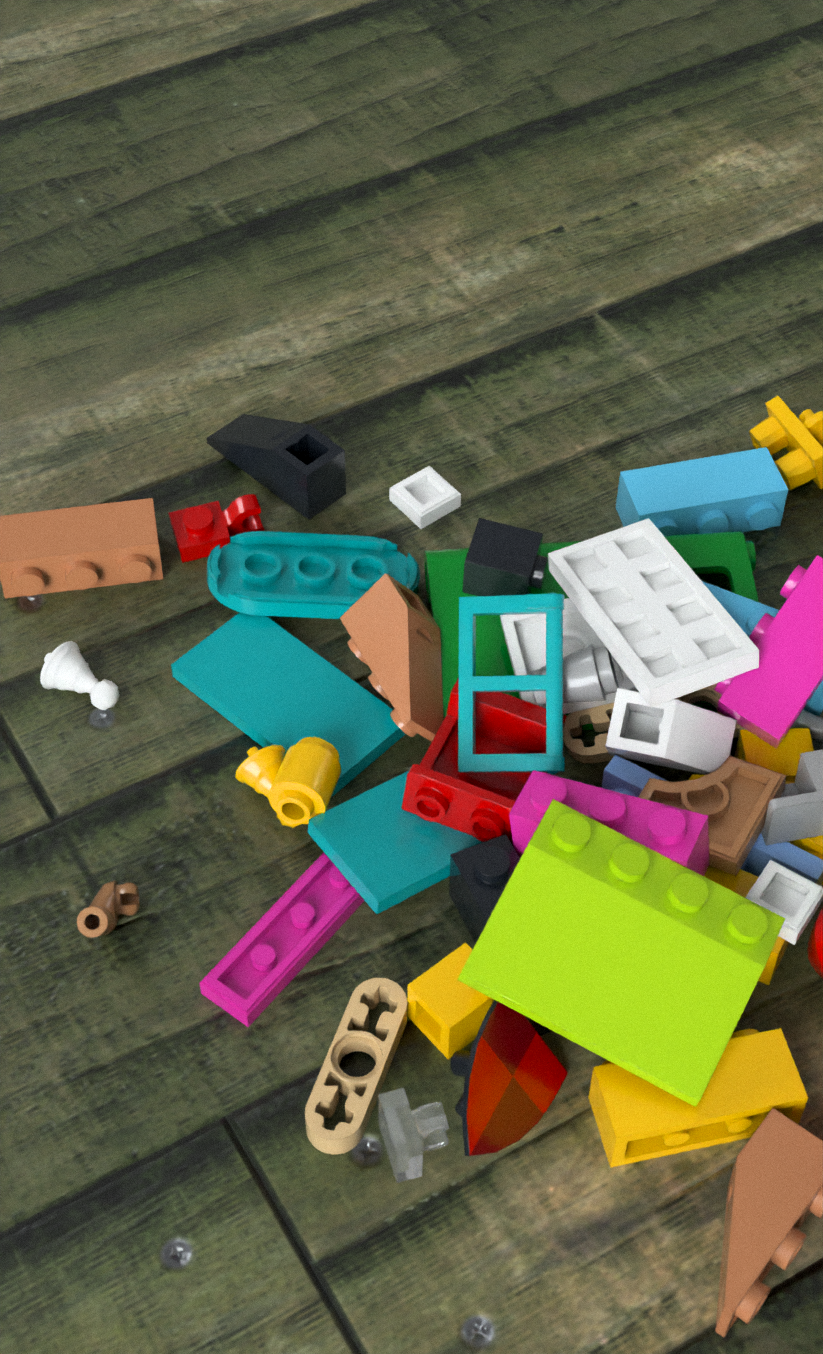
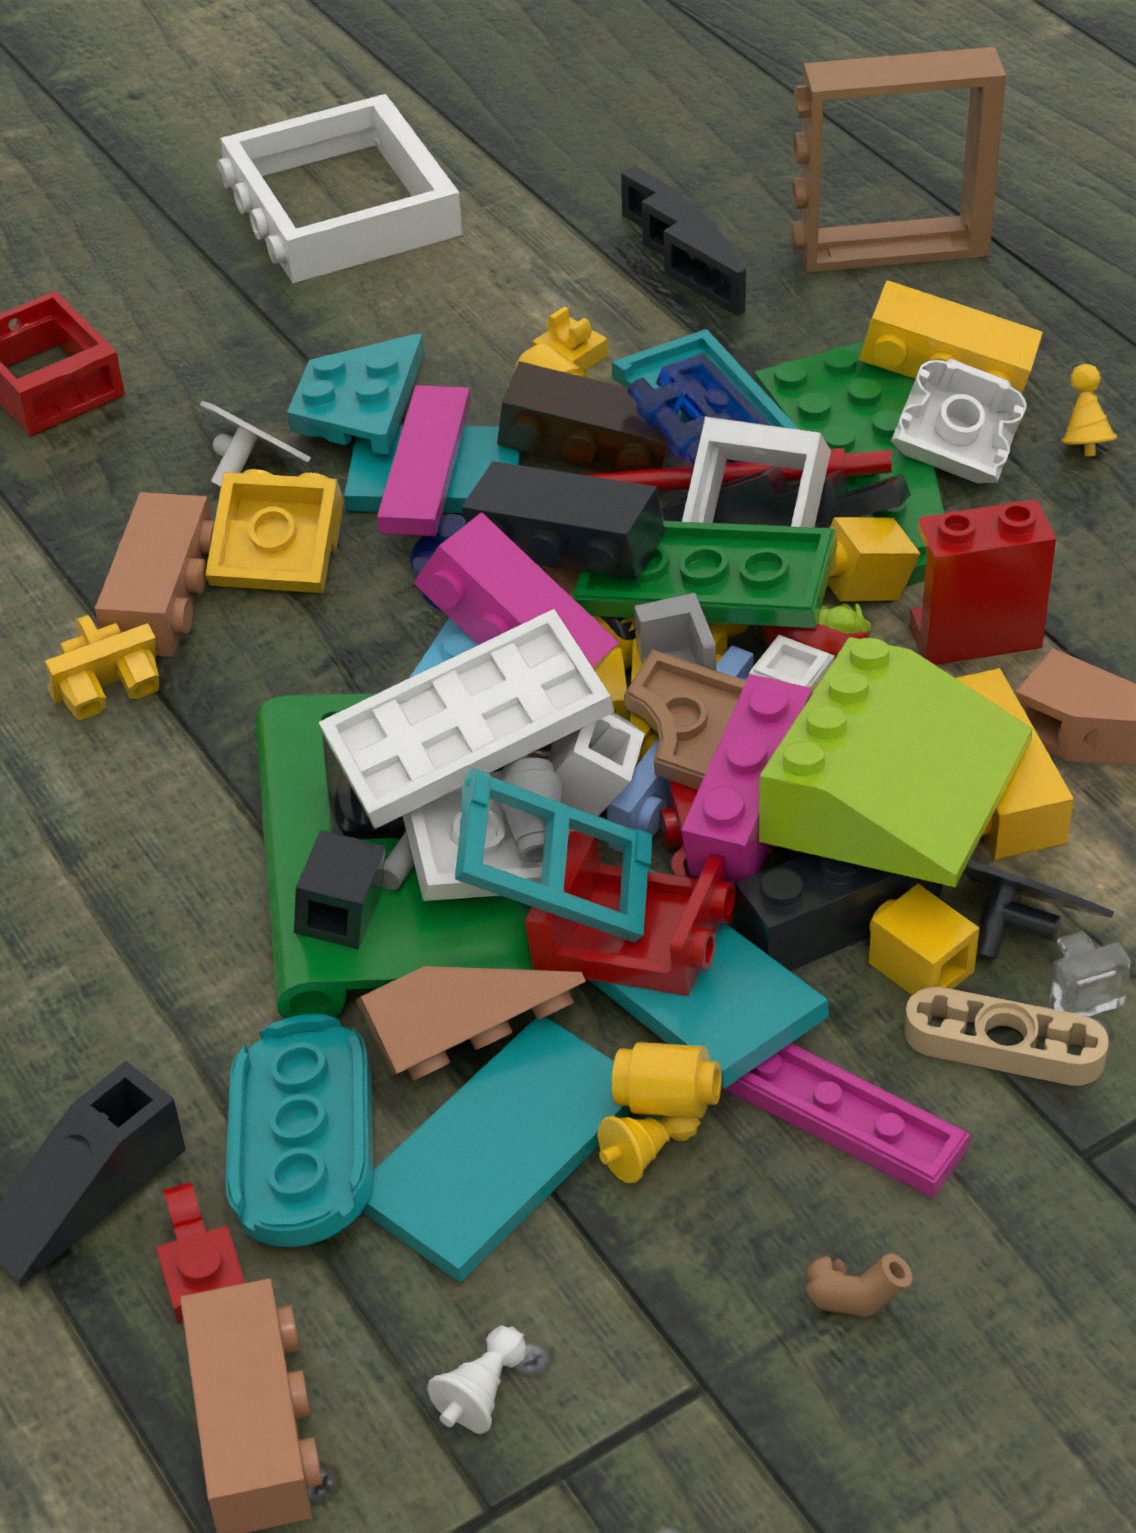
camera: 90 degrees left, 5 degrees down
white tile [389,466,461,529] -> none
medium azure brick [616,447,788,536] -> none

